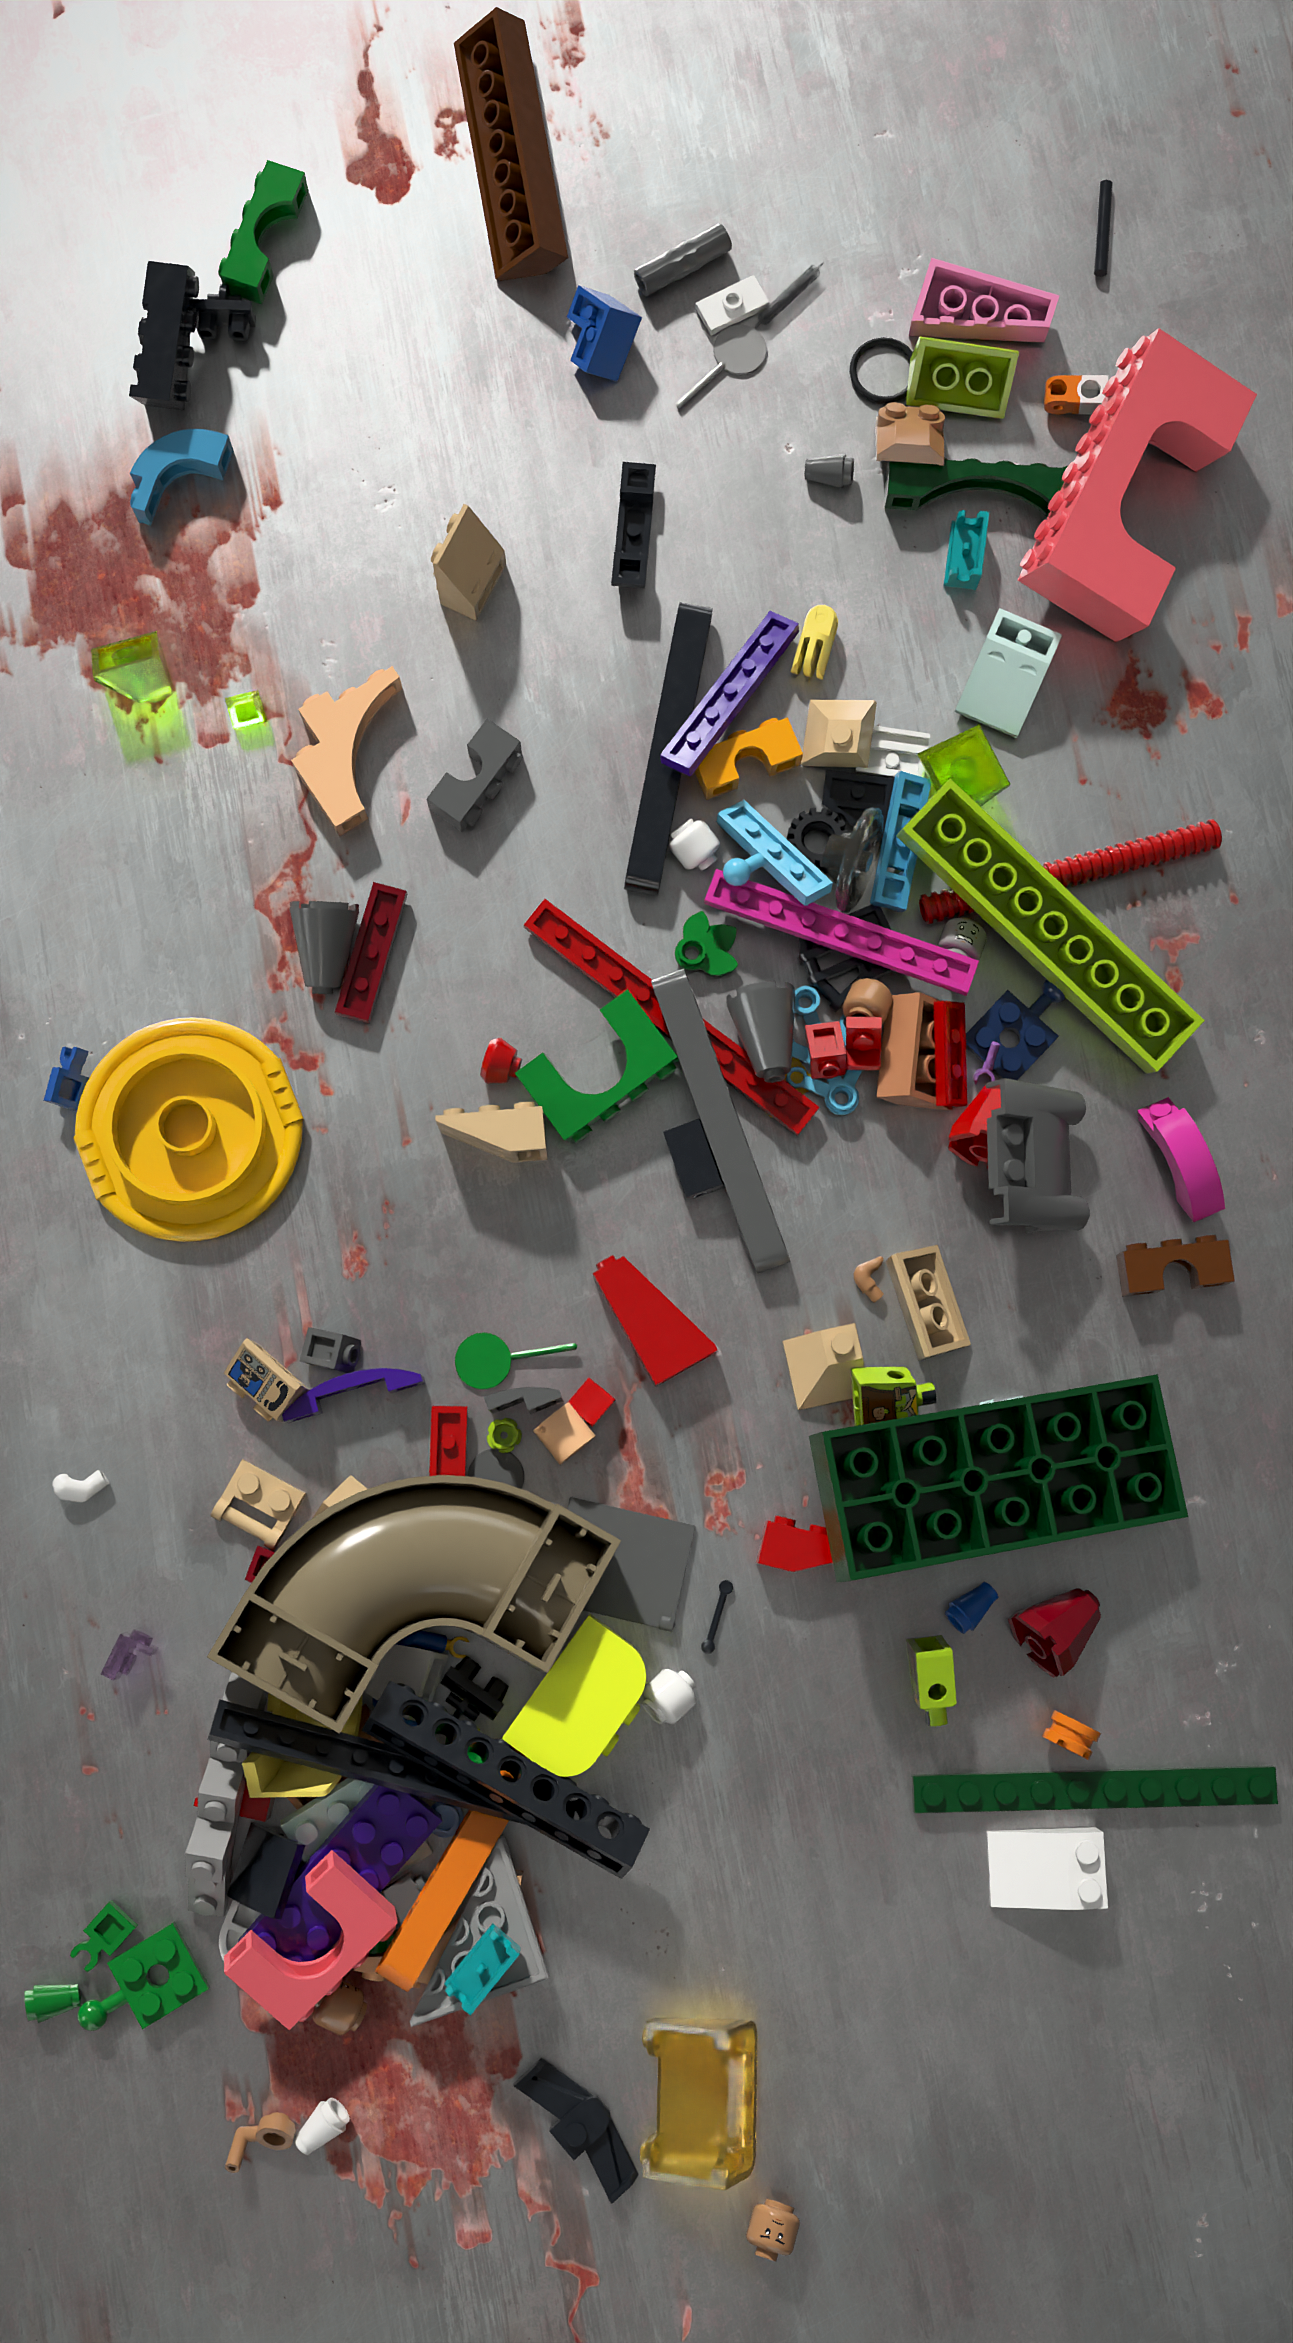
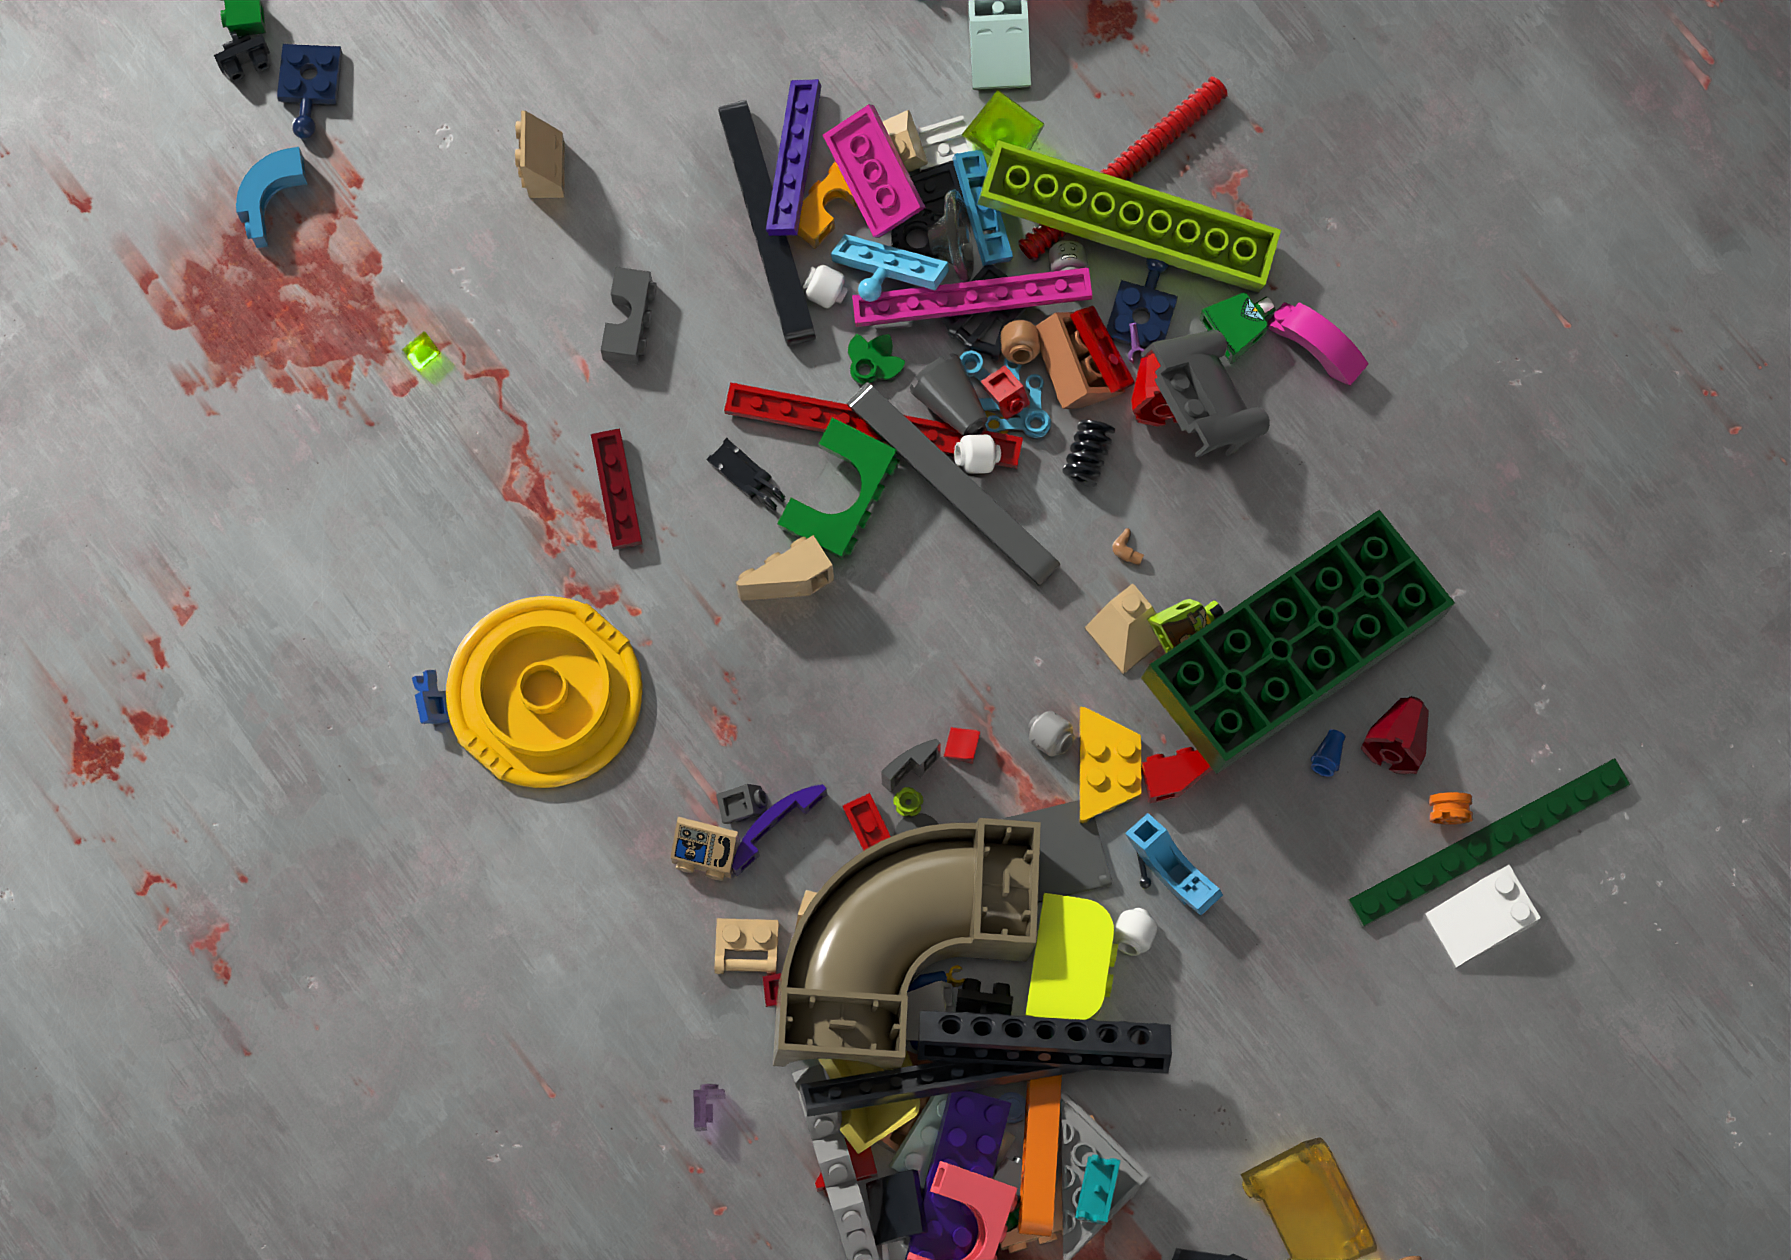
camera: 20 degrees left, 5 degrees down
white arm [53,1470,109,1502] -> none
clear neon green slope [91,631,173,703] -> none
black wedge [129,261,199,410] -> none
dark grey cone [289,901,359,994] -> none
light nougat arch [291,666,403,837] -> none
green piece [455,1333,577,1389] -> none
red cone [480,1038,522,1084] -> none
light nougat piece [533,1402,596,1465] -> none
red slope [593,1255,718,1387] -> none
black slope [611,462,656,588] -> none
black hinge [663,1119,725,1198] -> none
light yellow arm [791,605,838,680] -> none
red bracket [845,1017,882,1070] -> none
tan slope [885,1245,971,1361] -> none
lime torso [906,1635,957,1726] -> none
reddish brown arch [1116,1235,1235,1297] -> none
none -> dark blue plate [277,44,342,139]
none -> black arm [707,437,786,511]
none -> dark pink plate [823,104,926,238]
none -> white head [954,435,1001,474]
none -> light grey head [1028,711,1075,756]
none -> black piece [1062,420,1115,487]
none -> yellow wing [1079,707,1141,823]
none -> dark azure arch [1125,813,1223,916]
none -> green torso [1200,293,1276,364]

